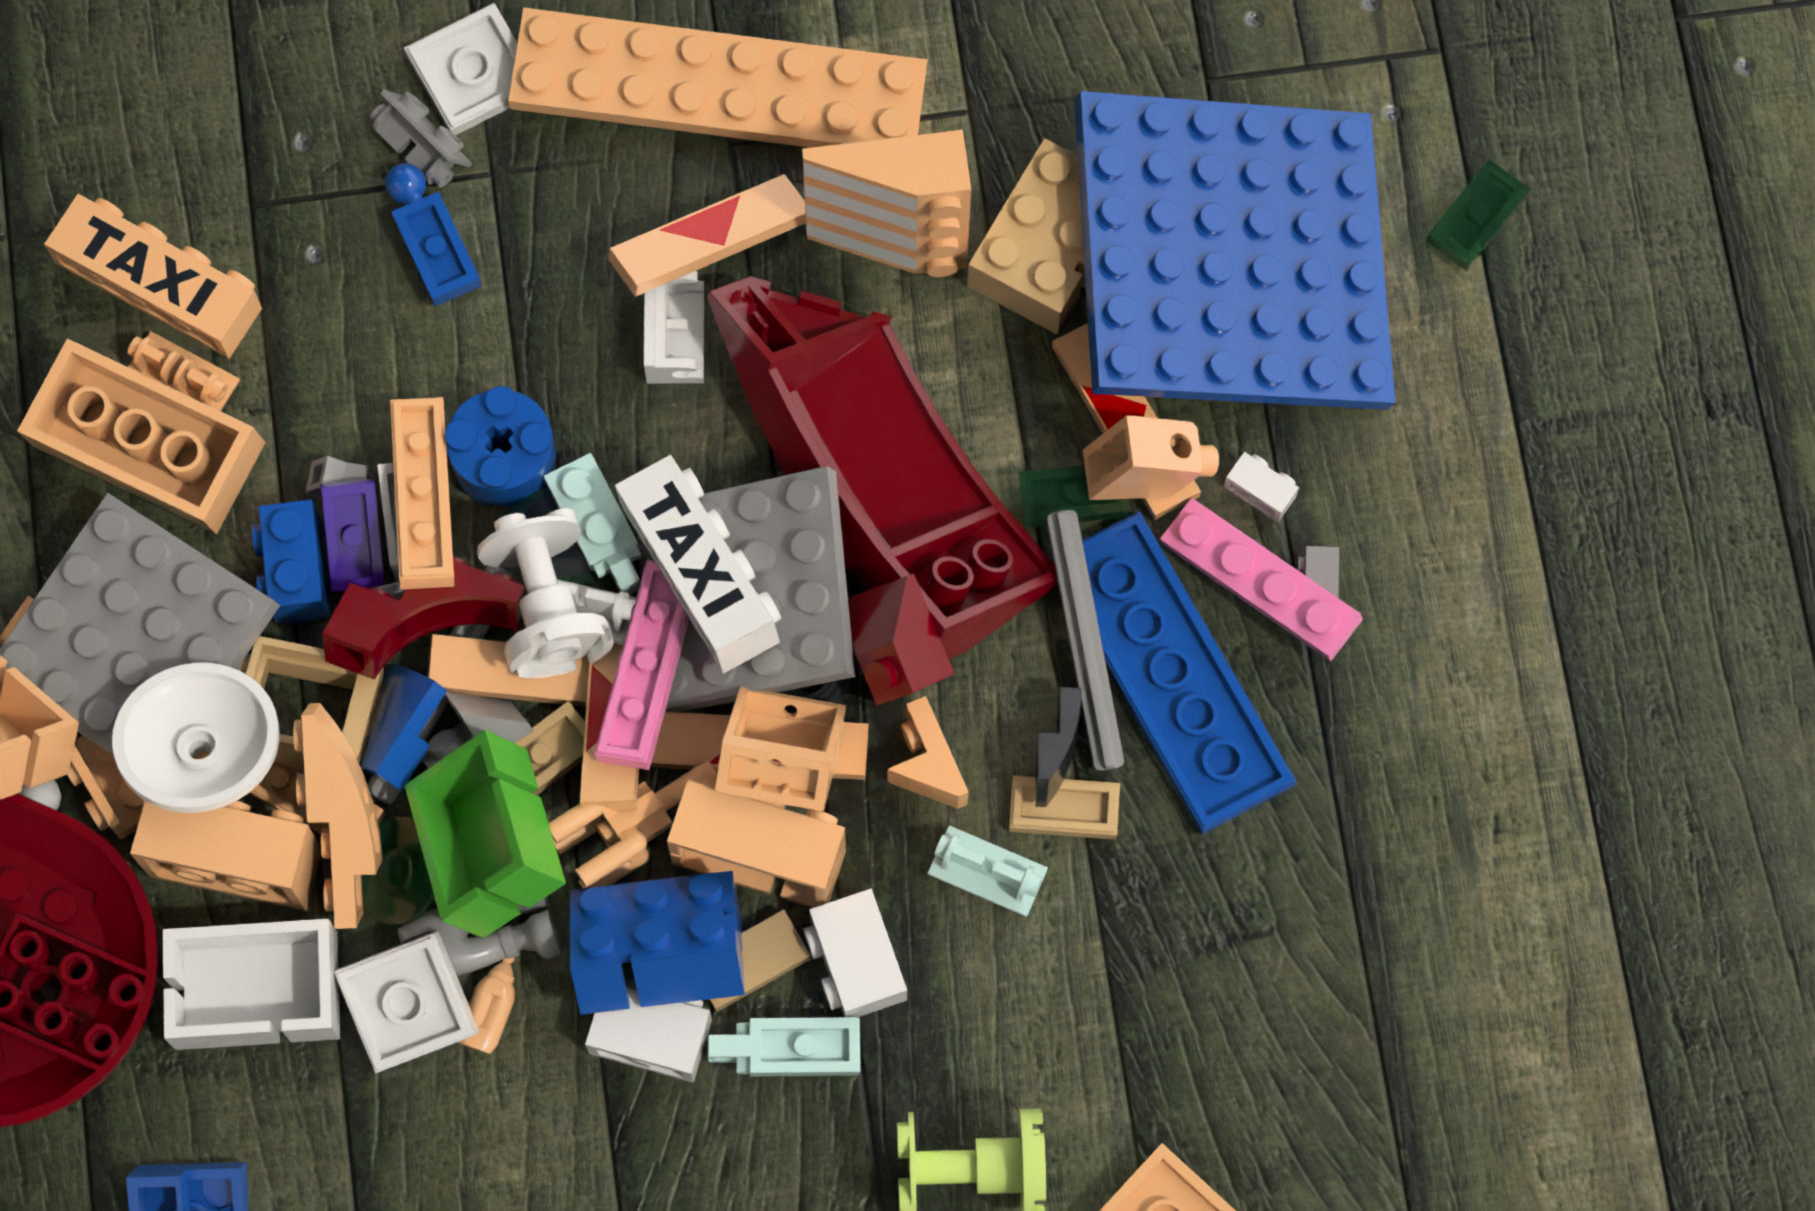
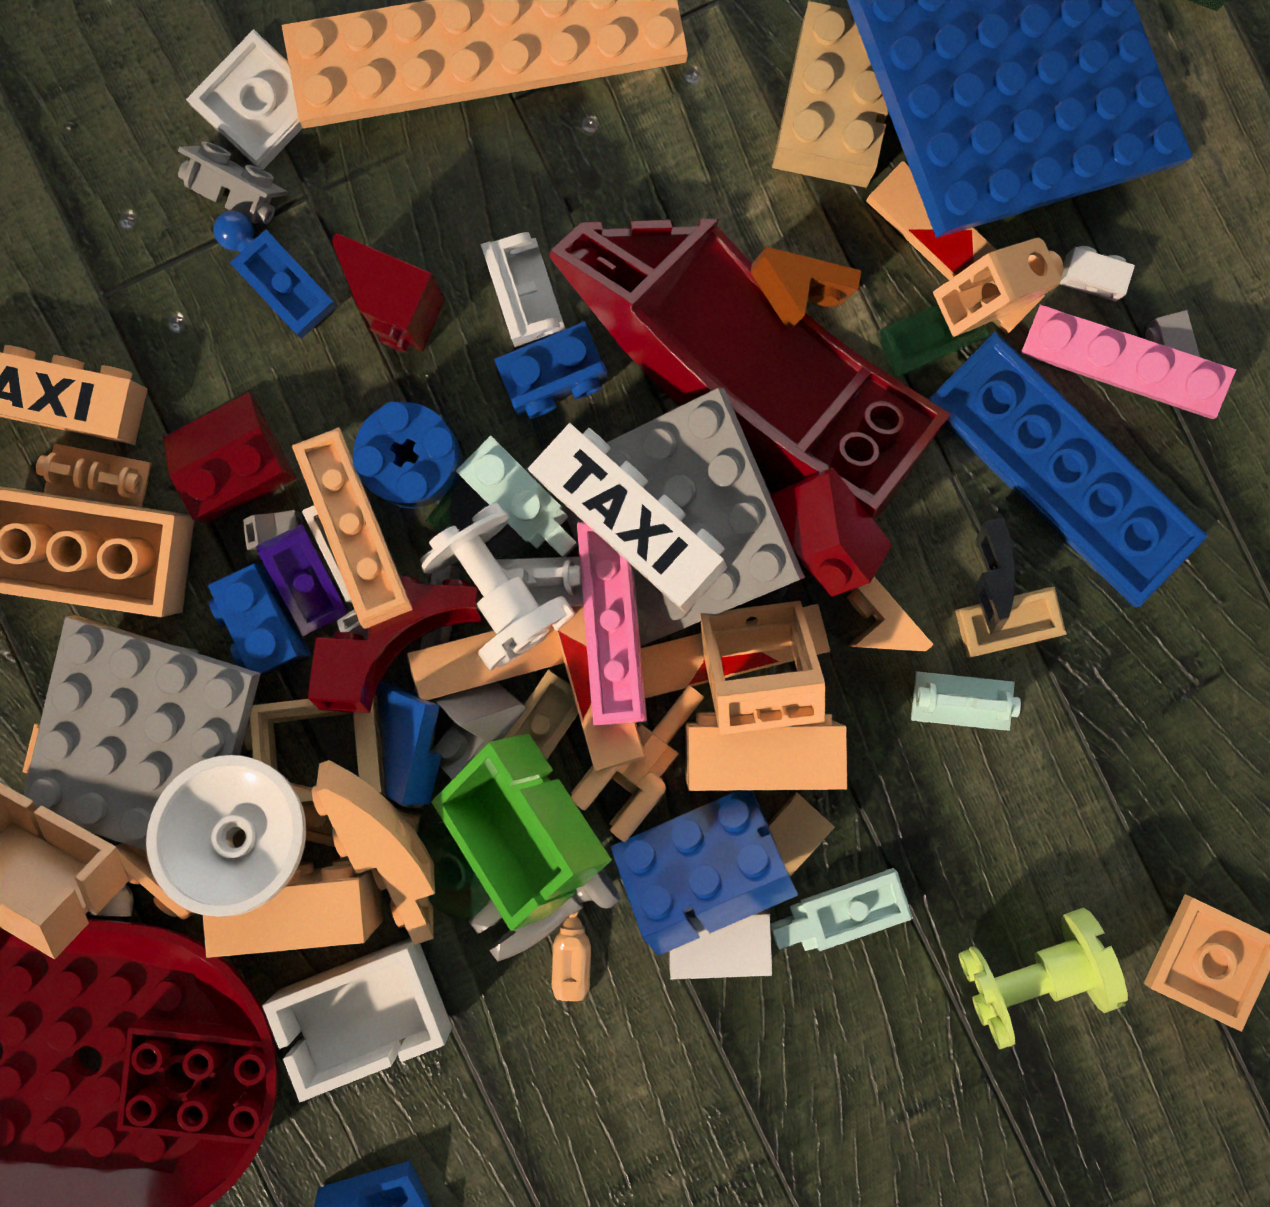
camera: 20 degrees left, 15 degrees up
white tile [334,930,479,1073] -> none
light nougat tile [608,174,806,297] -> none
light nougat slope [802,130,971,277] -> none
white brick [803,889,907,1017] -> none
light grey axle [1046,510,1124,771] -> none
none -> dark red slope [163,392,297,525]
none -> dark red slope [332,233,446,353]
none -> blue bracket [494,321,608,418]
none -> dark orange slope [751,246,861,329]

